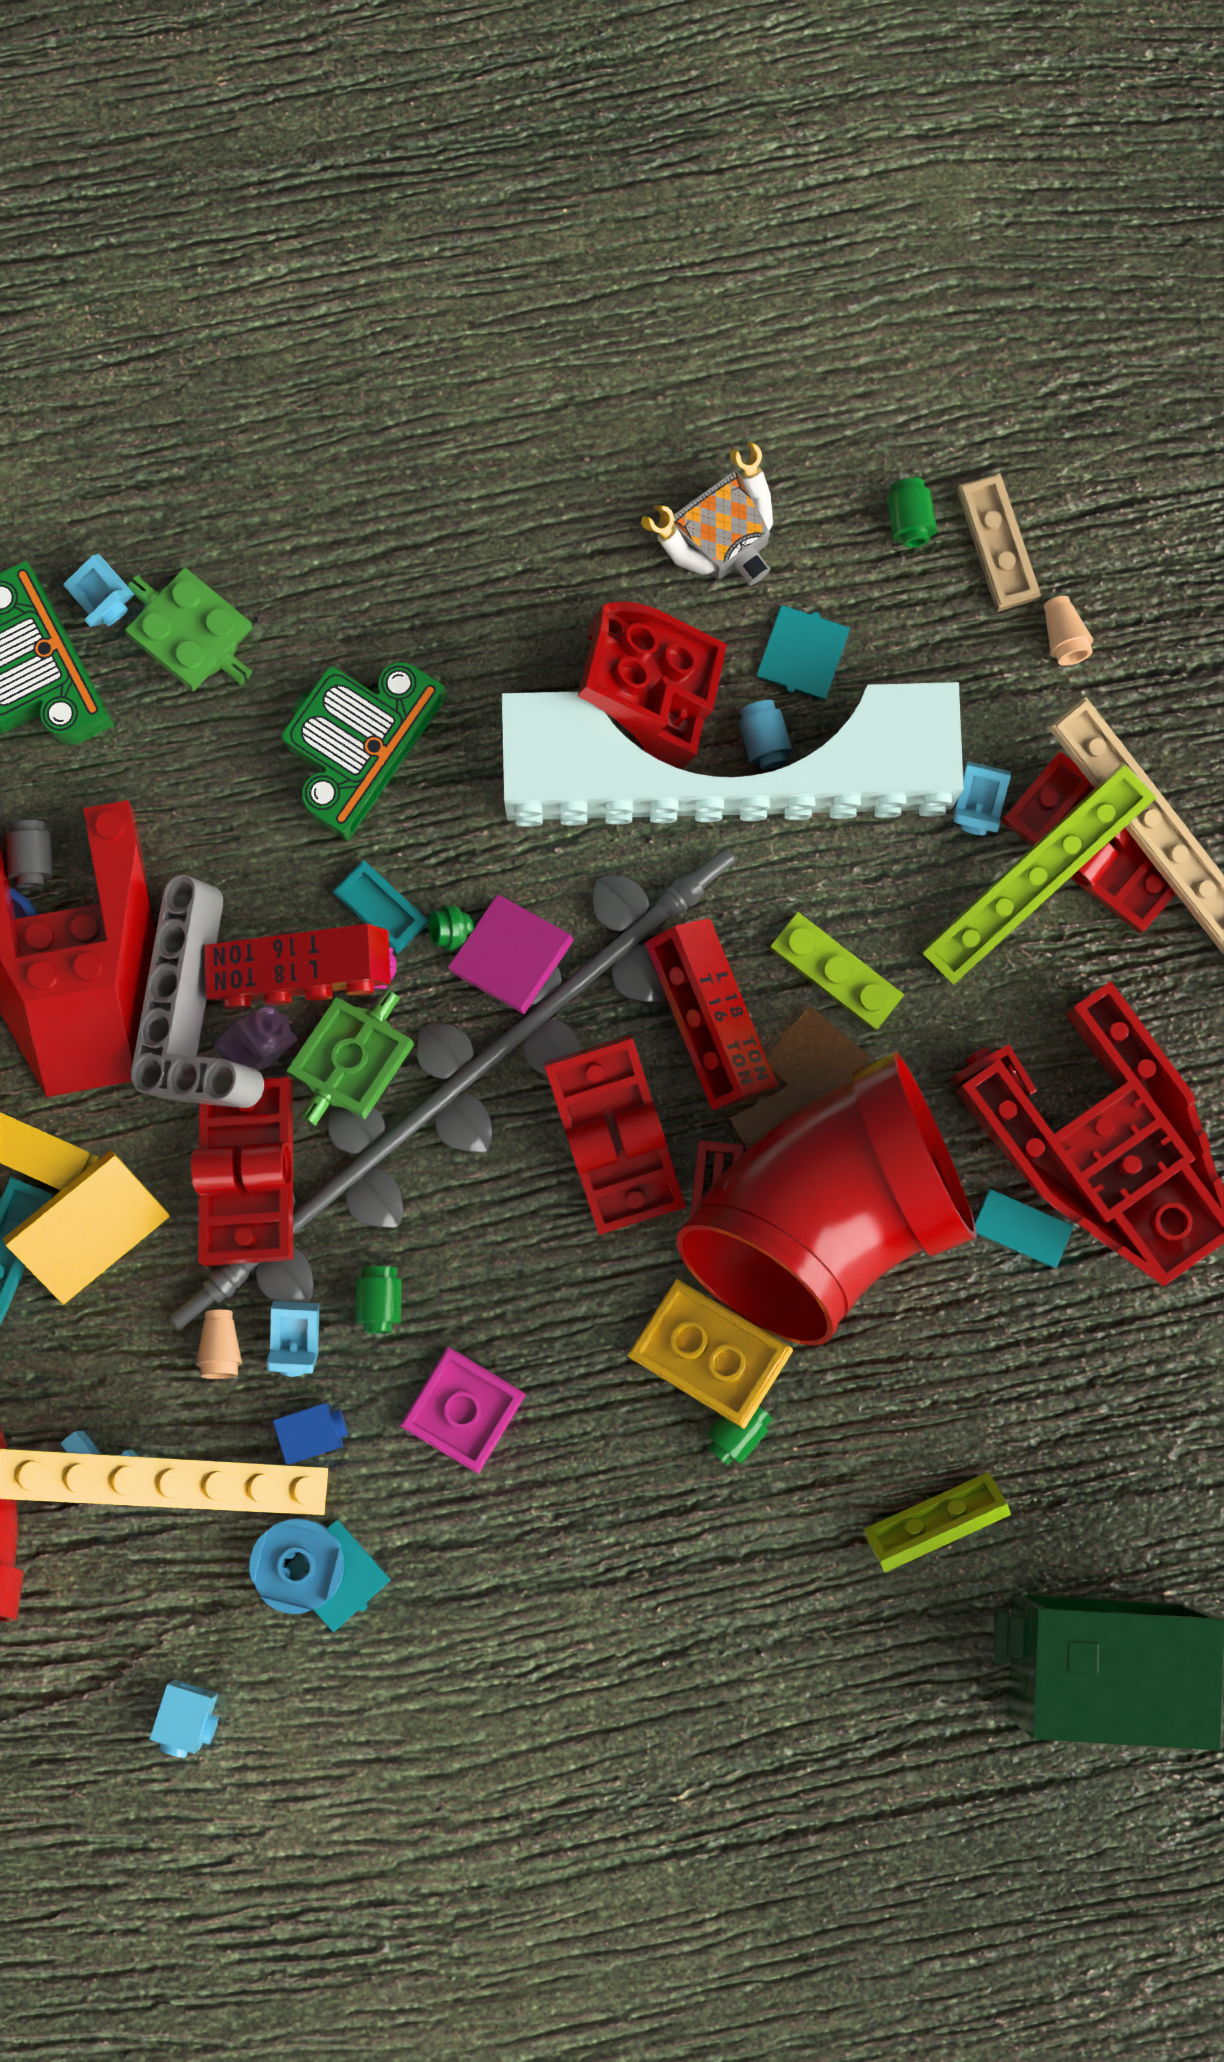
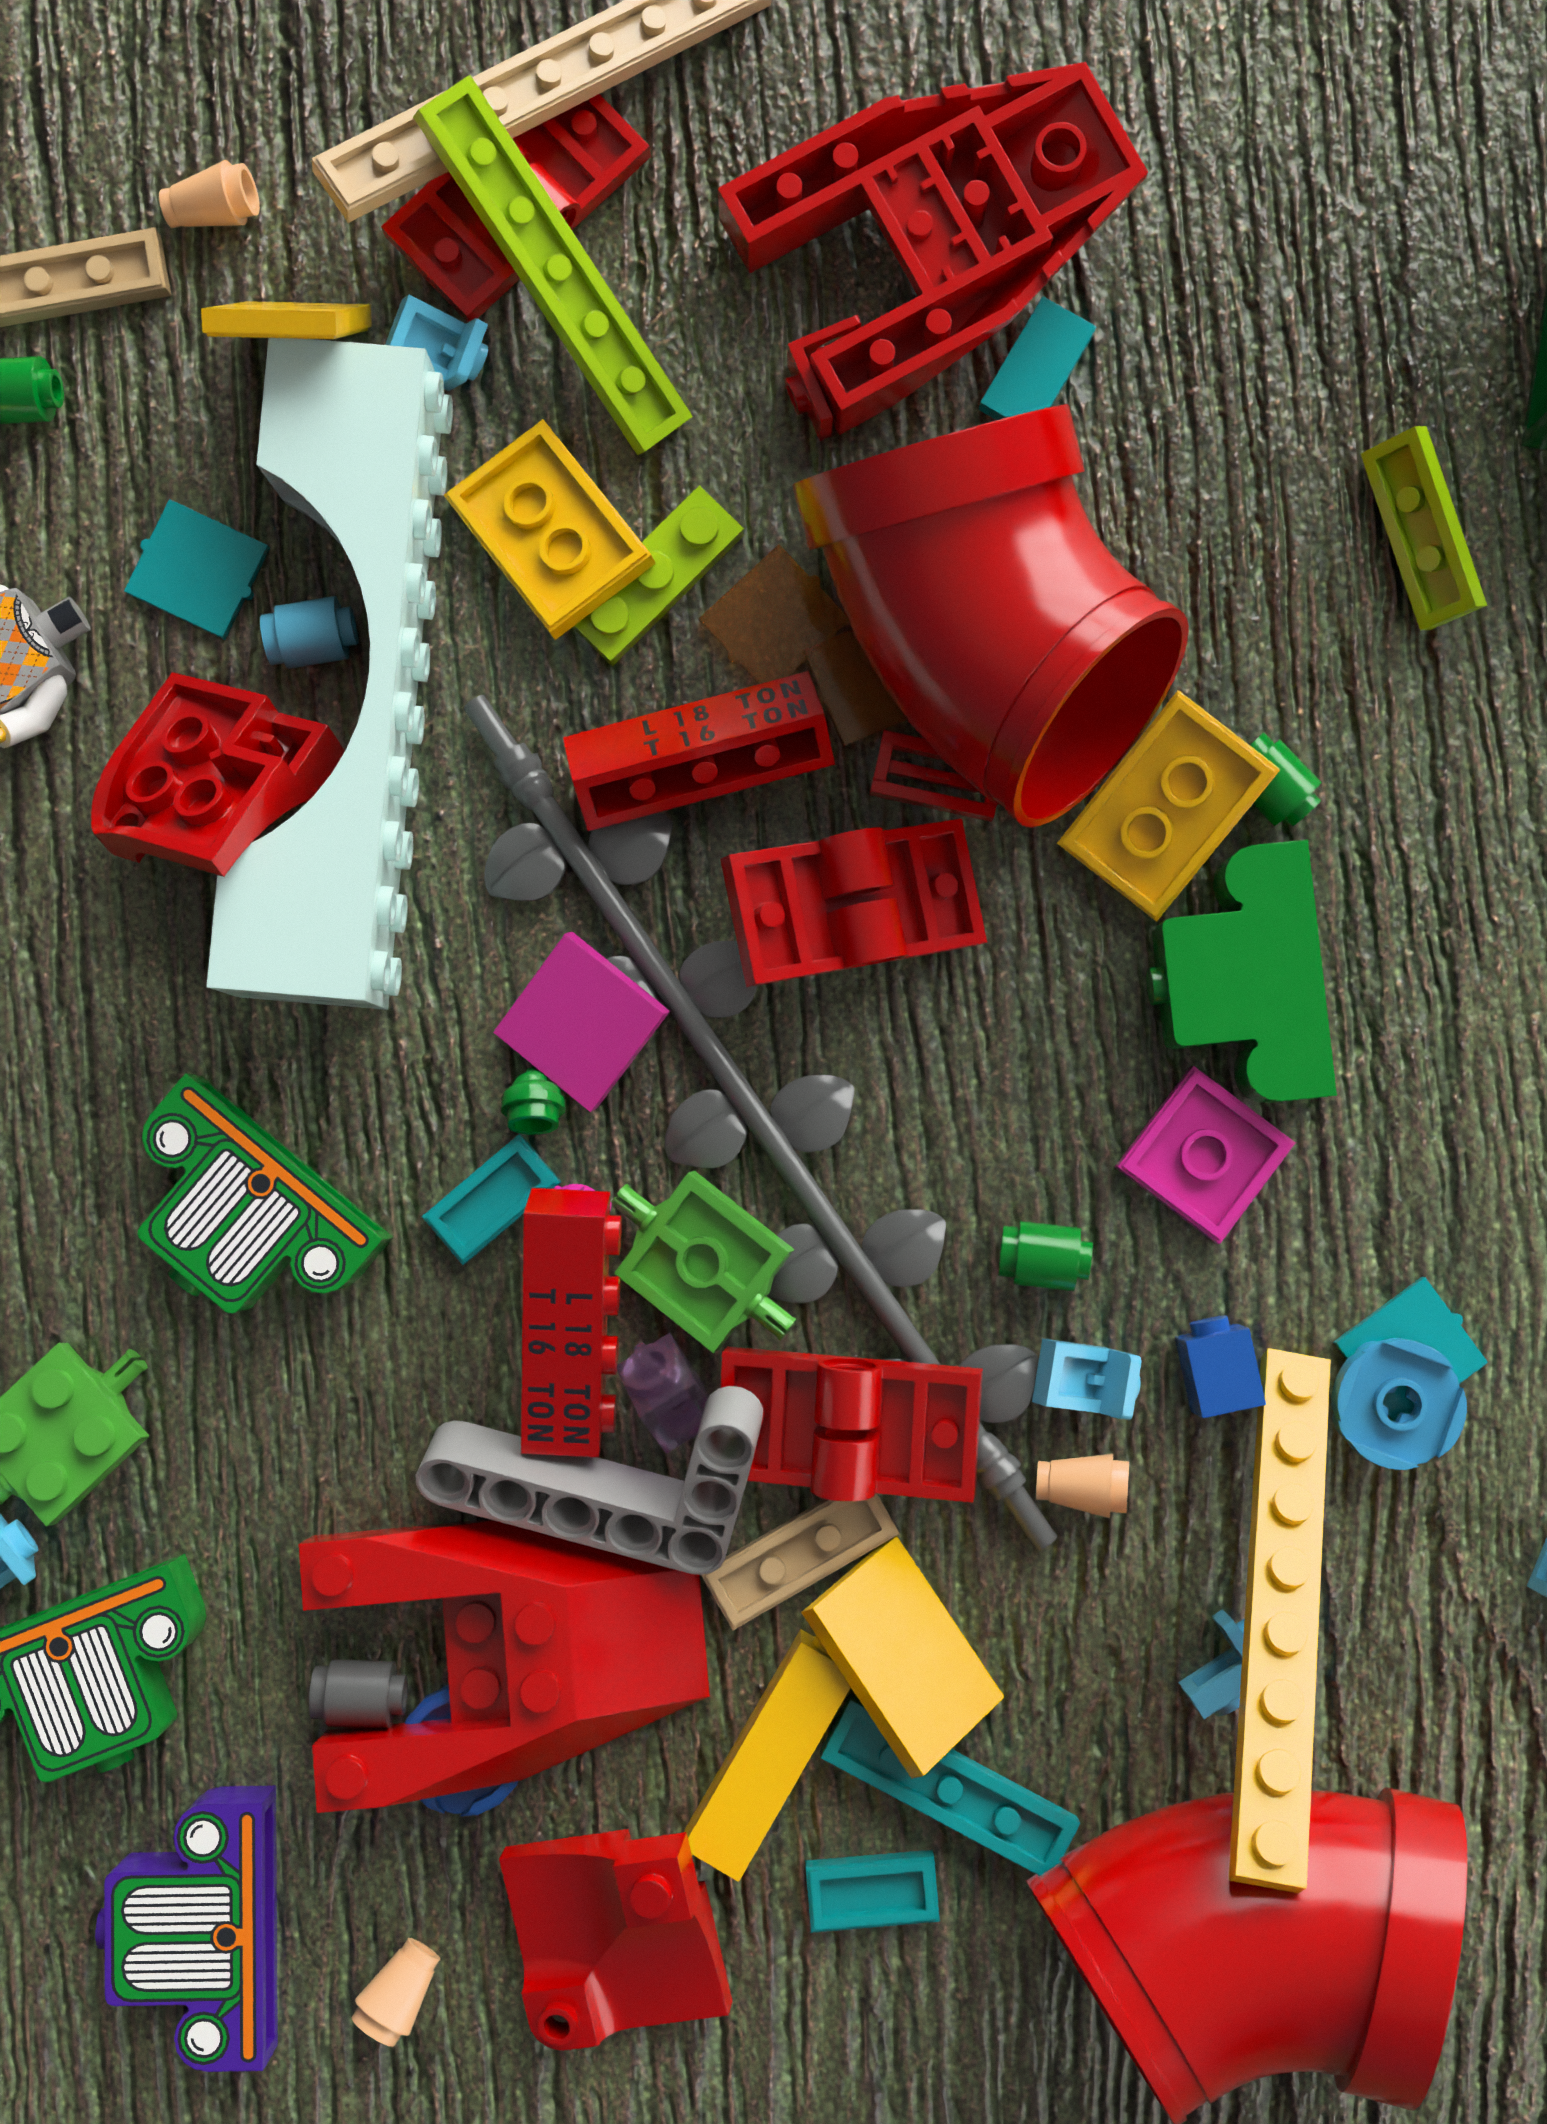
camera: 80 degrees left, 5 degrees up
none -> yellow tile [201,301,372,339]
none -> yellow tile [444,419,656,640]
none -> tan tile [701,1493,900,1630]
none -> green brick [1146,839,1337,1103]

